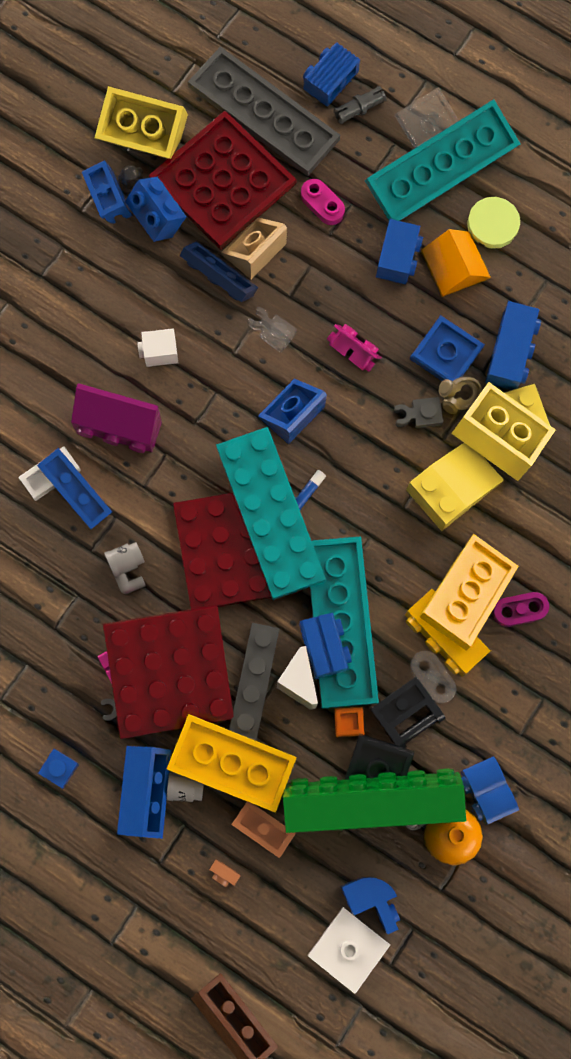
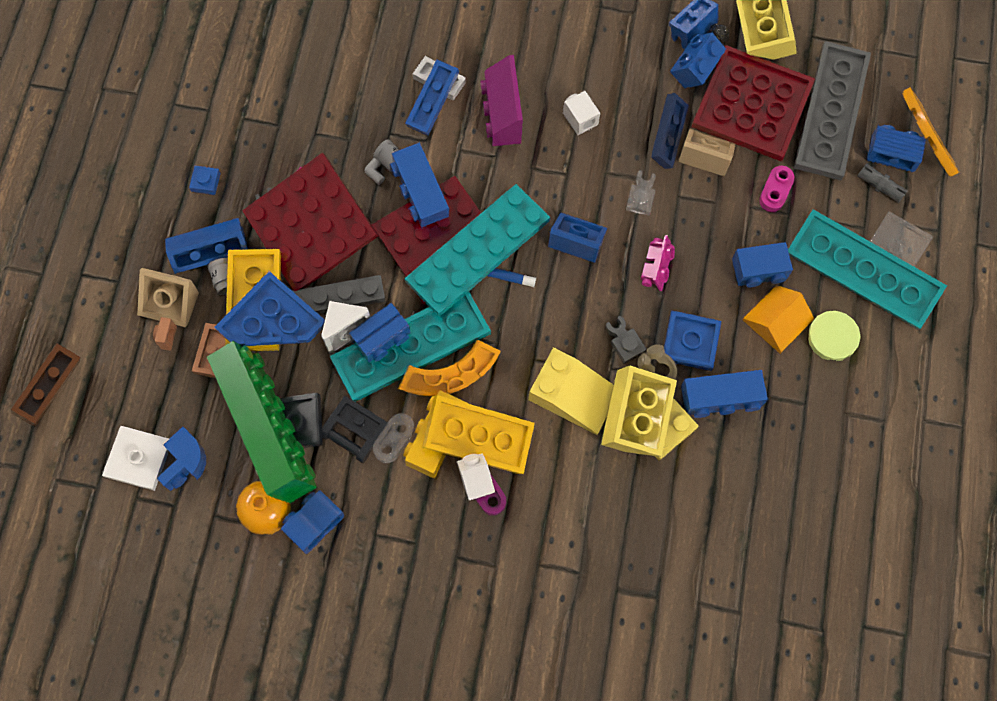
camera: 70 degrees right, 5 degrees down
orange tile [334,707,365,737] -> none
none -> tan slope [137,268,199,327]
none -> blue plate [214,271,325,346]
none -> blue brick [390,142,449,228]
none -> light orange tile [398,340,501,396]
none -> white brick [457,453,495,500]
none -> light orange tile [902,87,959,177]

